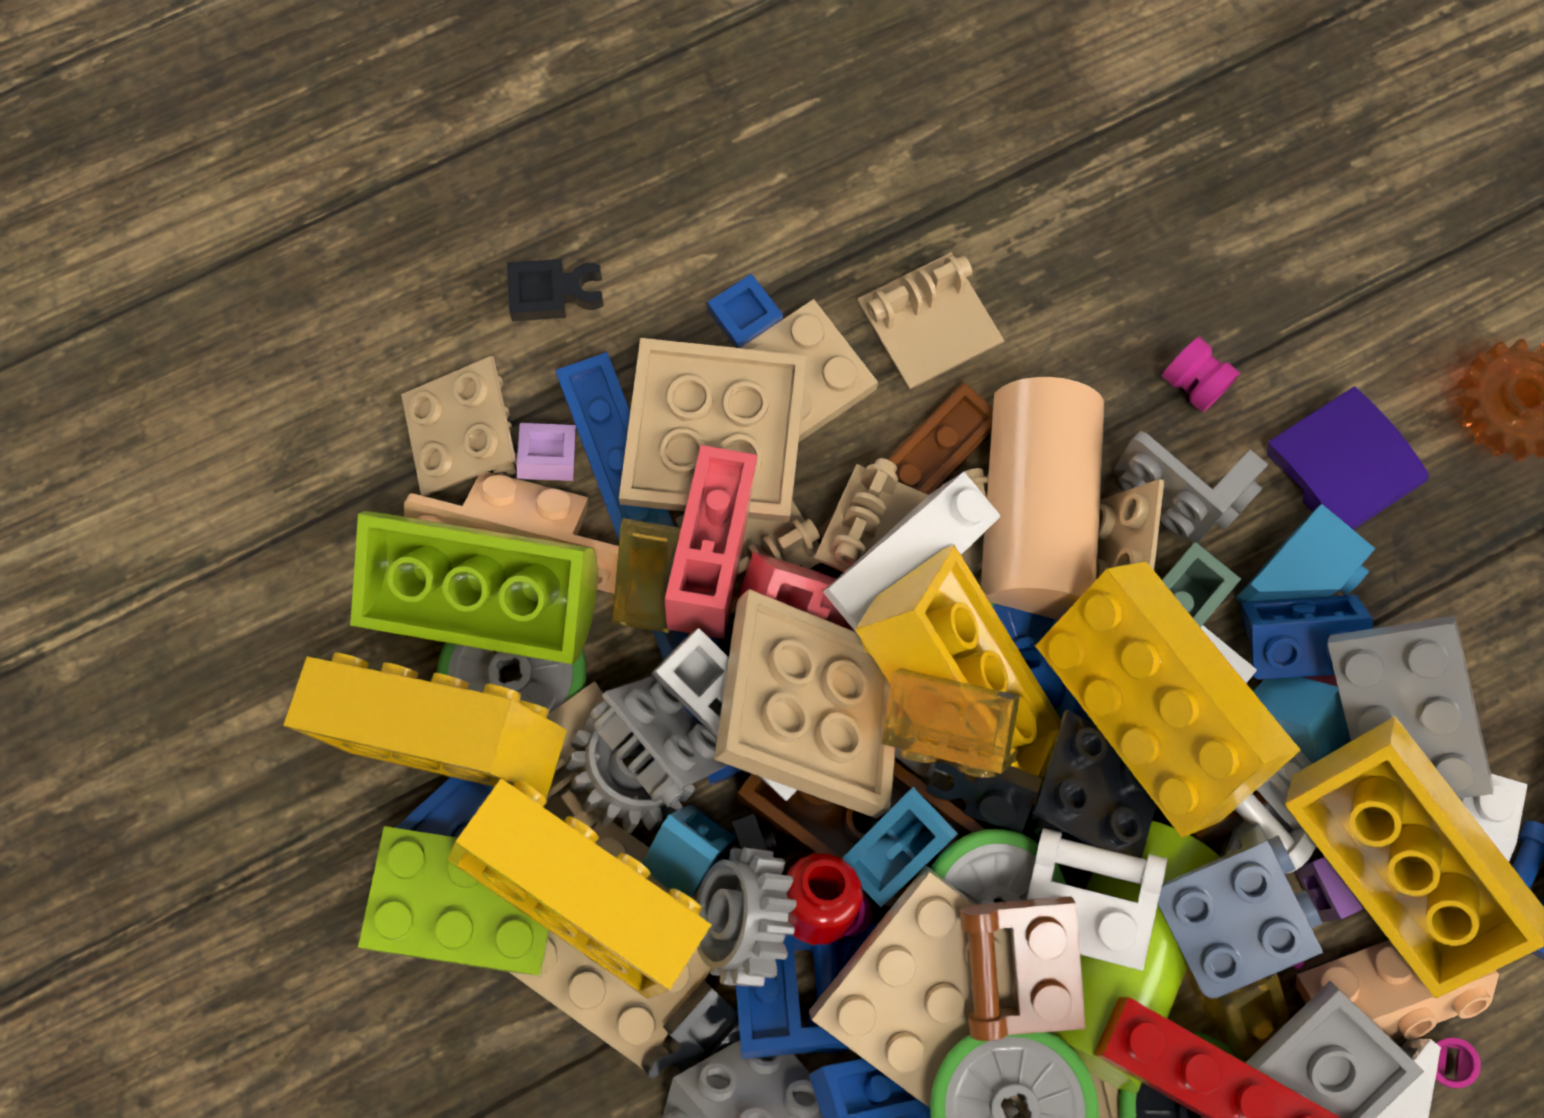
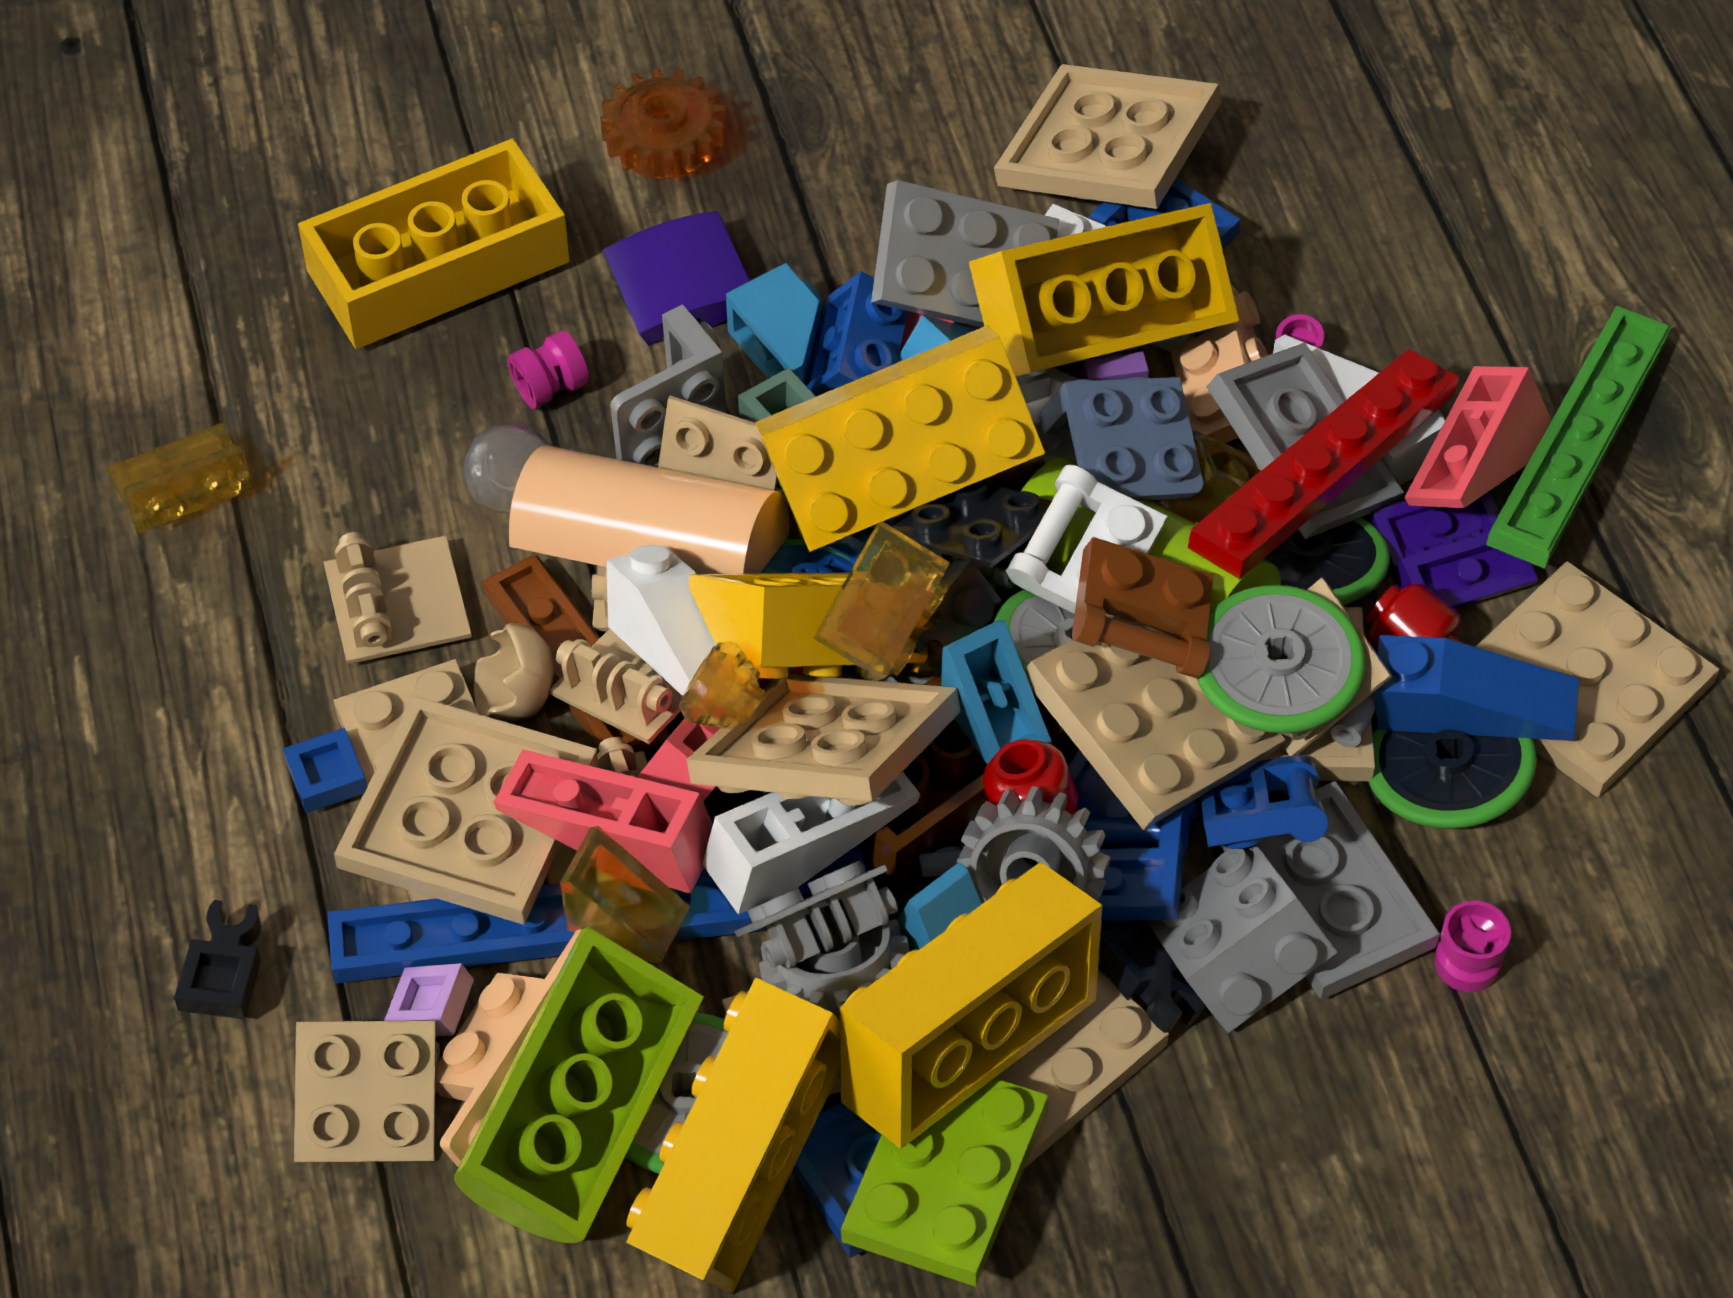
camera: 75 degrees left, 20 degrees down
none -> clear yellow bracket [107,423,252,534]
none -> yellow brick [298,138,570,350]
none -> clear hair [463,422,550,513]
none -> tan hair [474,623,555,722]
none -> clear yellow cone [679,641,765,729]

